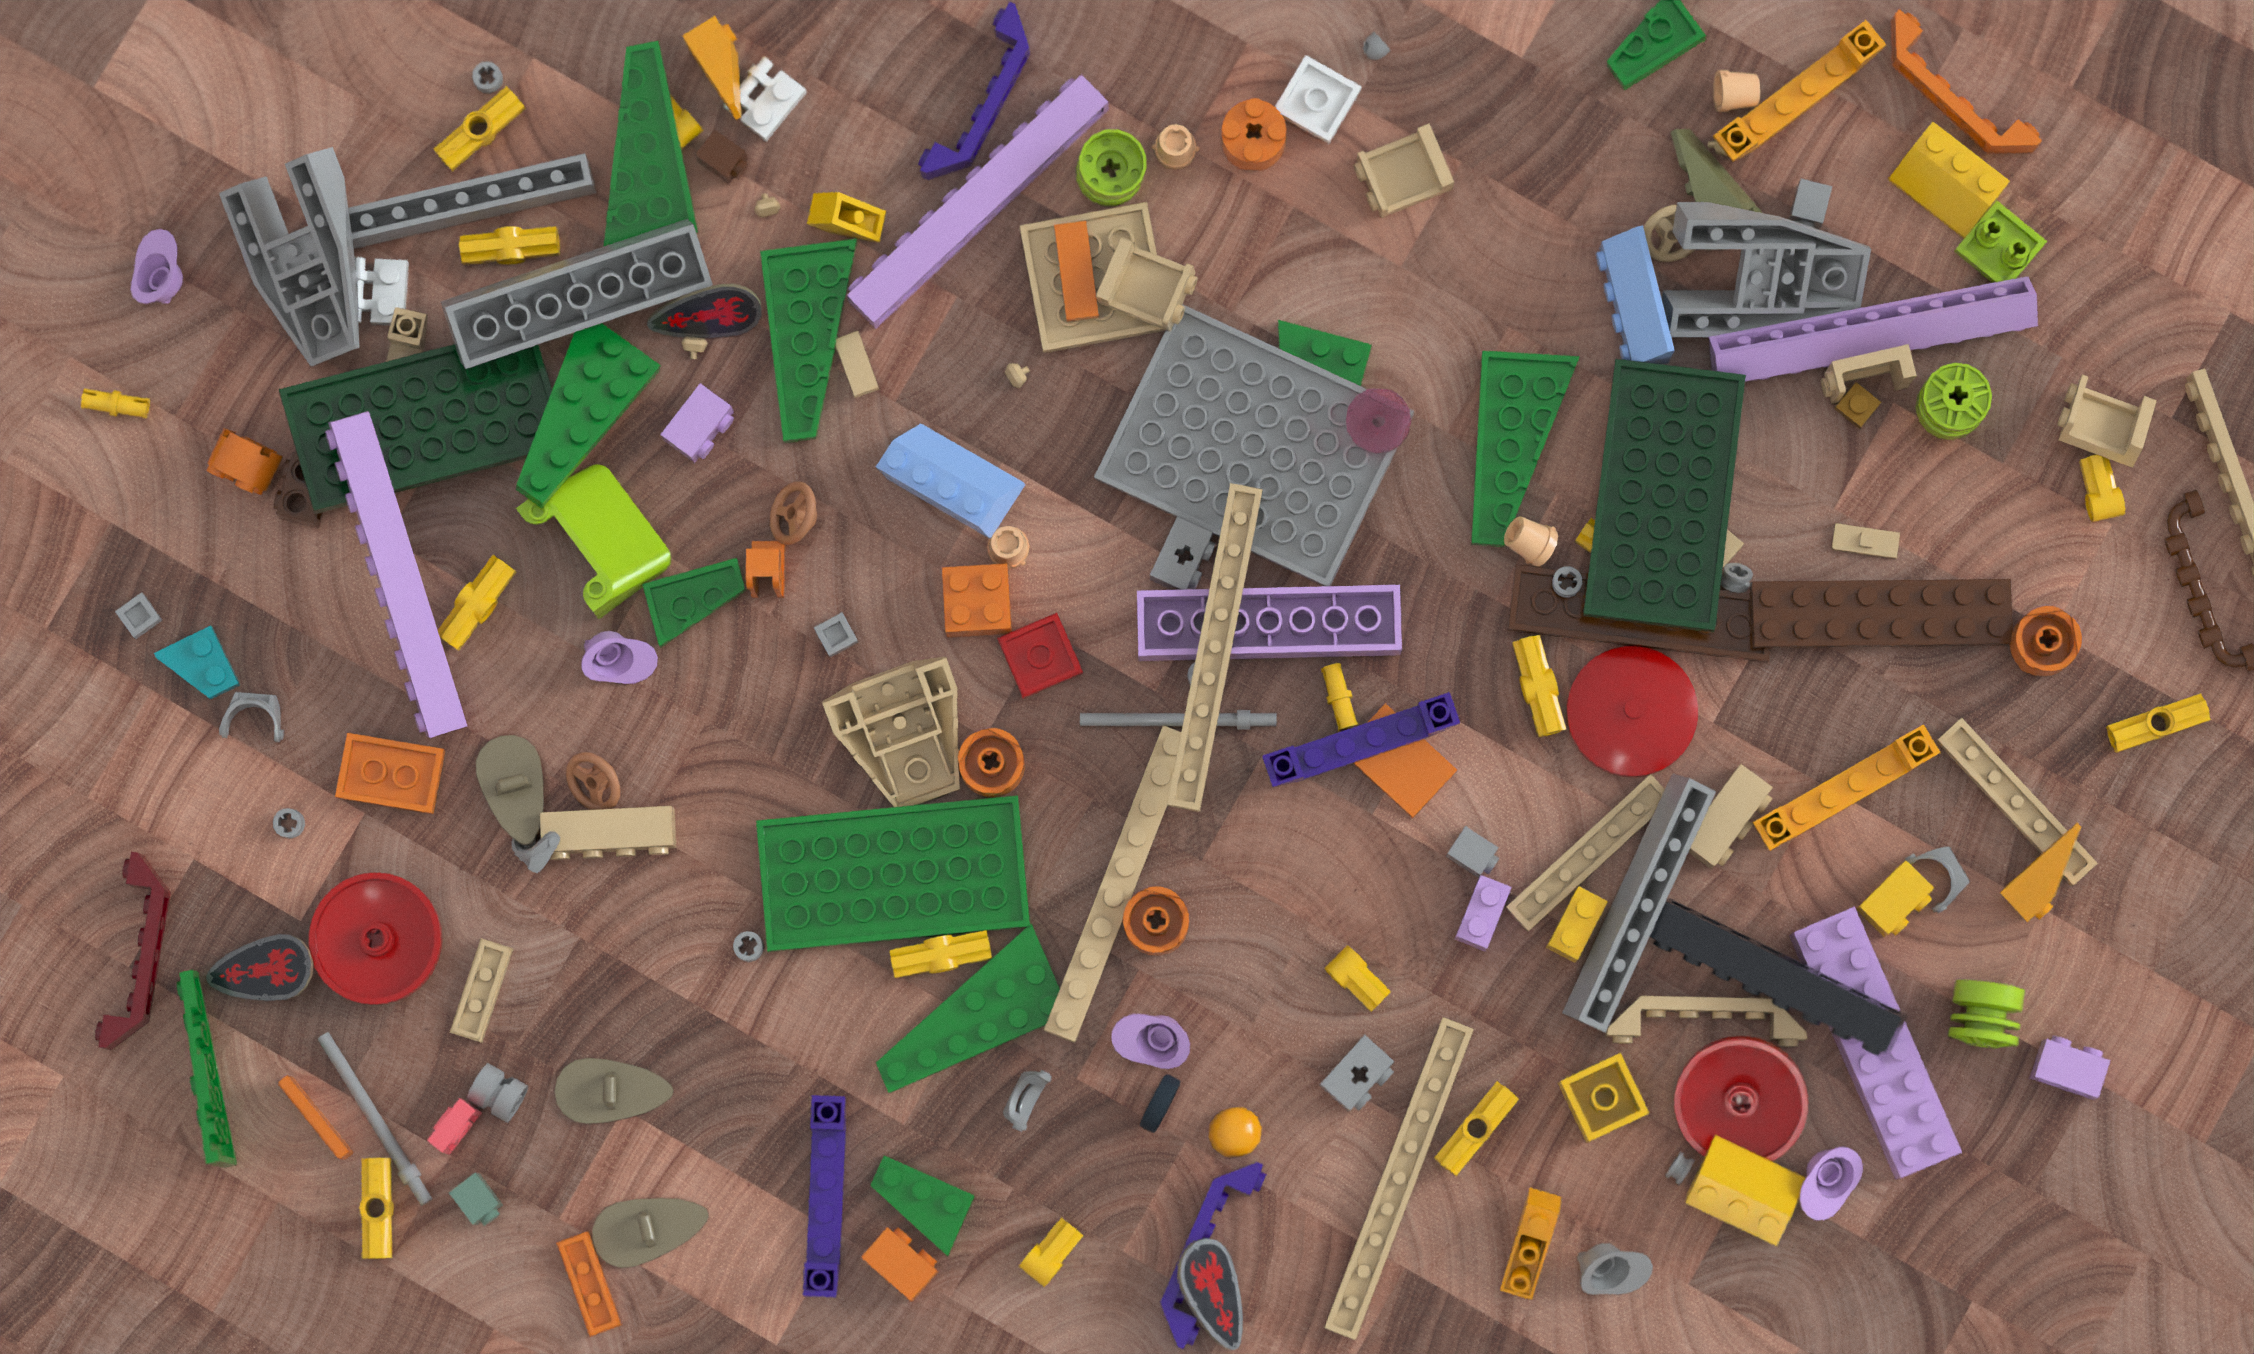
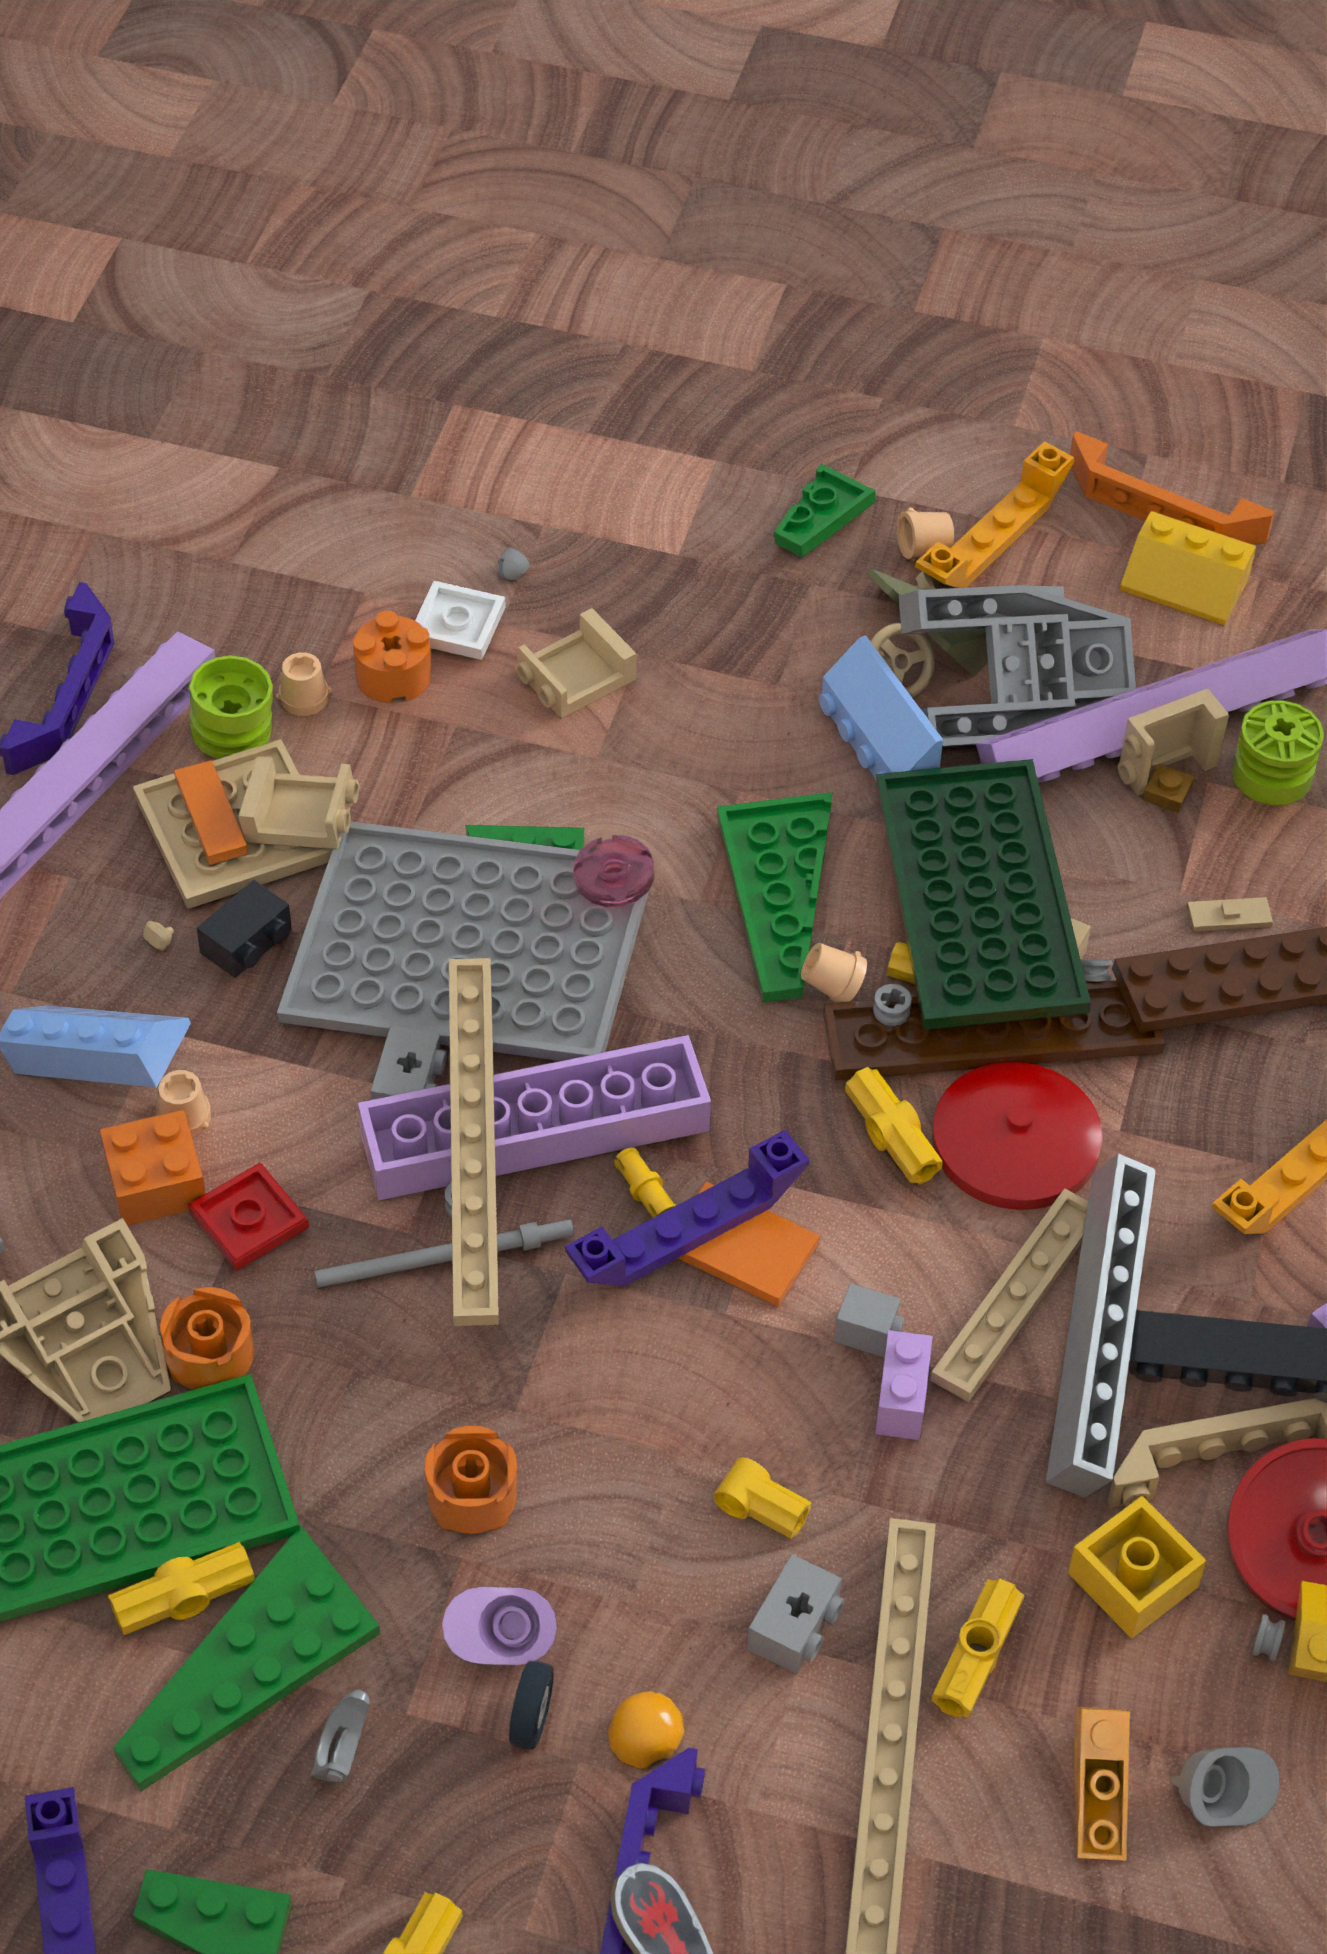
camera: 20 degrees left, 30 degrees down
tan plate [1044,726,1181,1043] -> none
yellow brick [1546,886,1608,963] -> none
tan brick [1688,764,1773,869] -> none
lime plate [1954,201,2047,283] -> none
none -> black brick [197,880,292,978]

